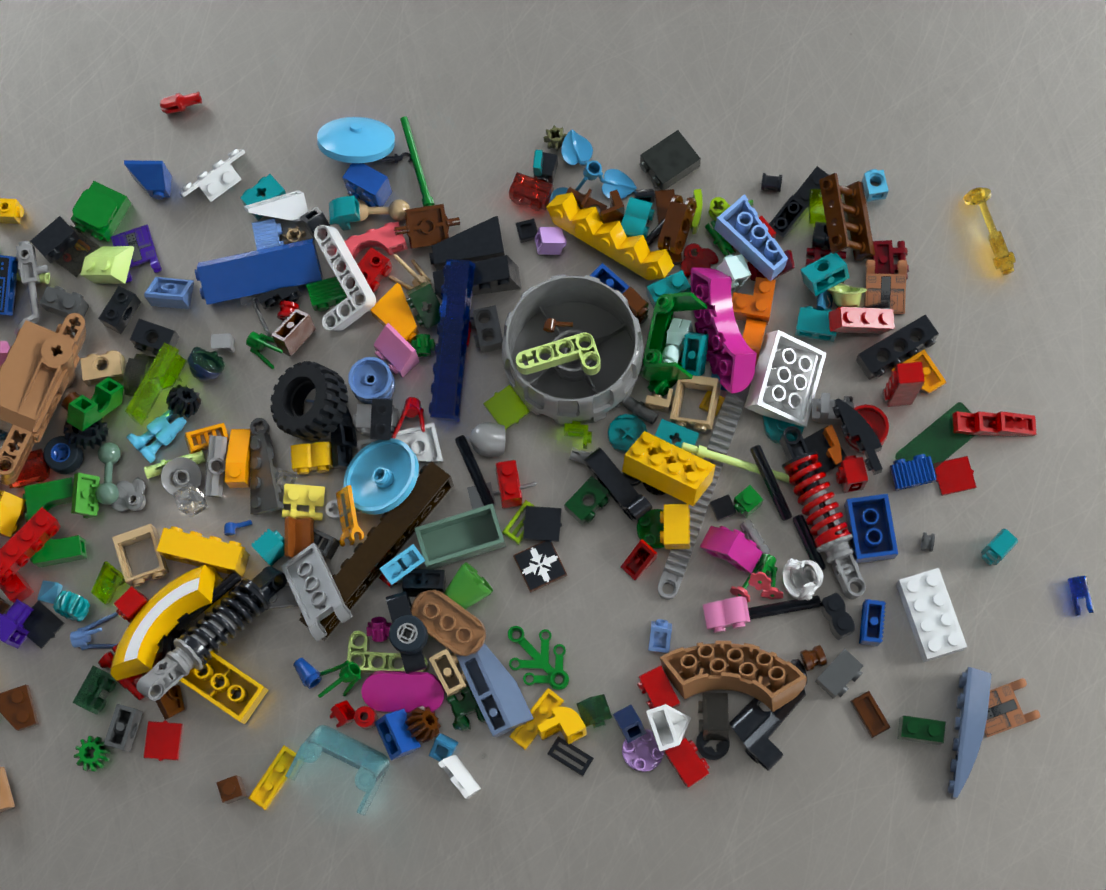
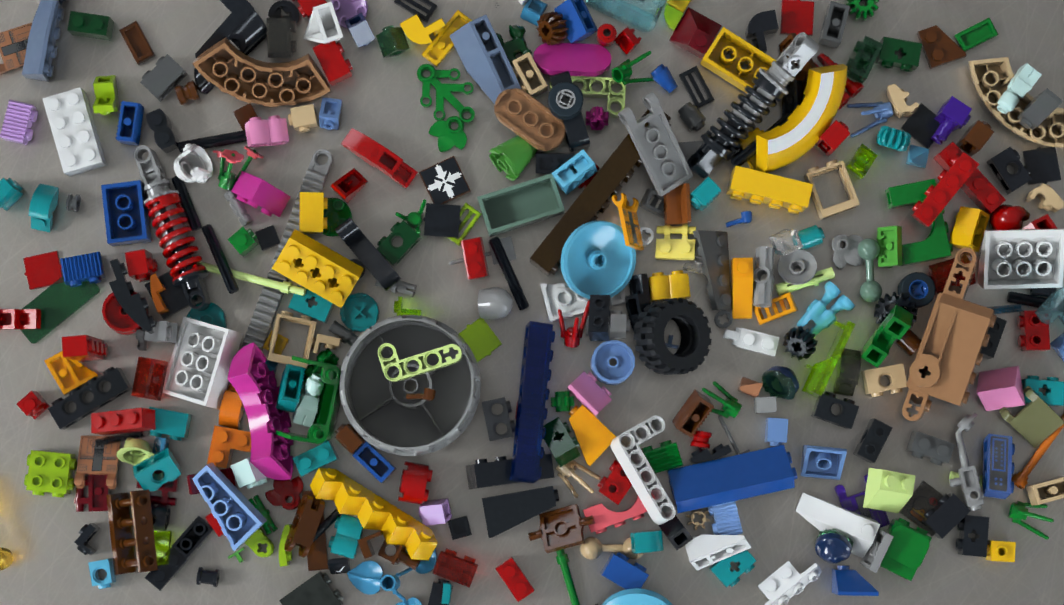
camera: 170 degrees right, 10 degrees up
none -> lavender brick [0,100,38,145]
none -> red brick [17,391,50,419]
none -> lime brick [24,450,77,498]
none -> teal brick [28,184,59,232]
none -> black bracket [74,523,100,555]
none -> lime brick [93,75,119,115]
none -> clear red brick [131,357,168,401]
none -> reddish brown slope [233,103,258,130]
none -> tan brick [288,104,319,133]
none -> red slope [341,128,418,189]
none -> green plant [395,199,426,234]
none -> red brick [398,461,433,505]
none -> green plate [429,116,467,152]
none -> red brick [495,557,535,602]
none -> lime tile [664,4,684,31]
none -> dark red slope [669,7,722,59]
none -> dark grey brick [678,102,706,132]
none -> black tile [679,66,714,109]
none -> white hinge [723,327,780,357]
none -> nougat slope [738,377,763,397]
none -> black brick [745,10,779,53]
none -> medium blue brick [765,418,788,446]
none -> teal brick [794,225,825,250]
none -> white wedge [795,492,880,558]
none -> dark blue hair [815,529,854,564]
none -> light grey tile [860,528,894,573]
none -> dark green brick [876,37,922,72]
none -> tan hand [886,84,919,119]
none -> black brick [956,515,989,557]

